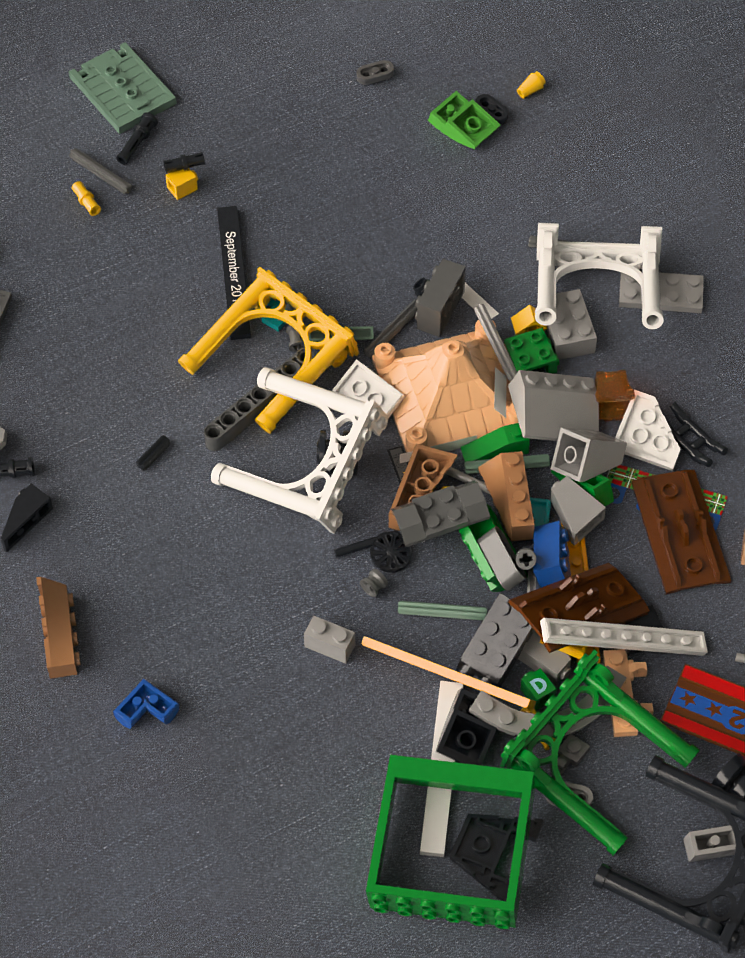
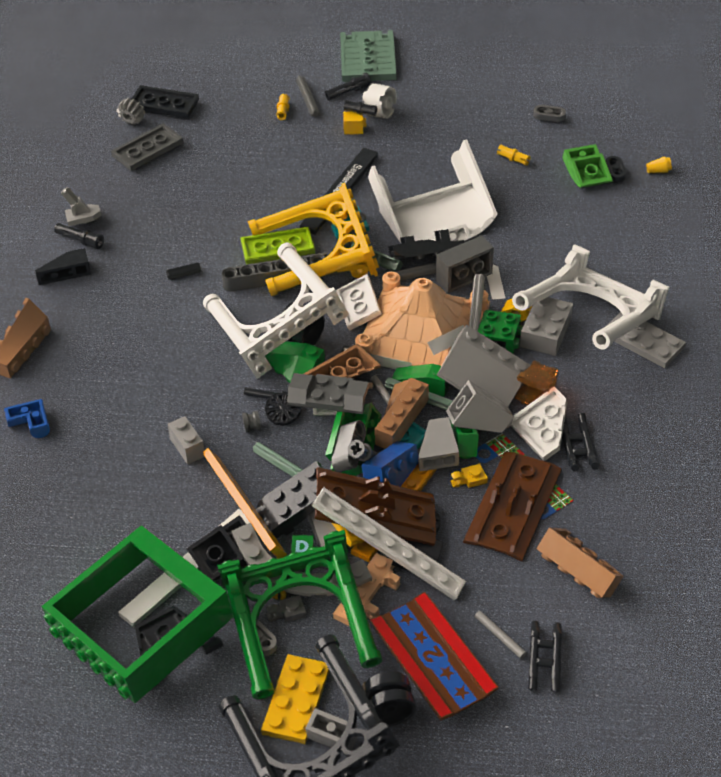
camera: 35 degrees right, 10 degrees down
none -> lime piece [240,227,315,265]
none -> yellow plate [261,654,330,744]
none -> green wedge [265,341,325,383]
none -> white brick [362,83,397,118]
none -> white windscreen [368,139,497,243]
none -> black piece [388,229,465,260]
none -> yellow plate [450,464,488,488]
none -> yellow pin [497,144,531,166]

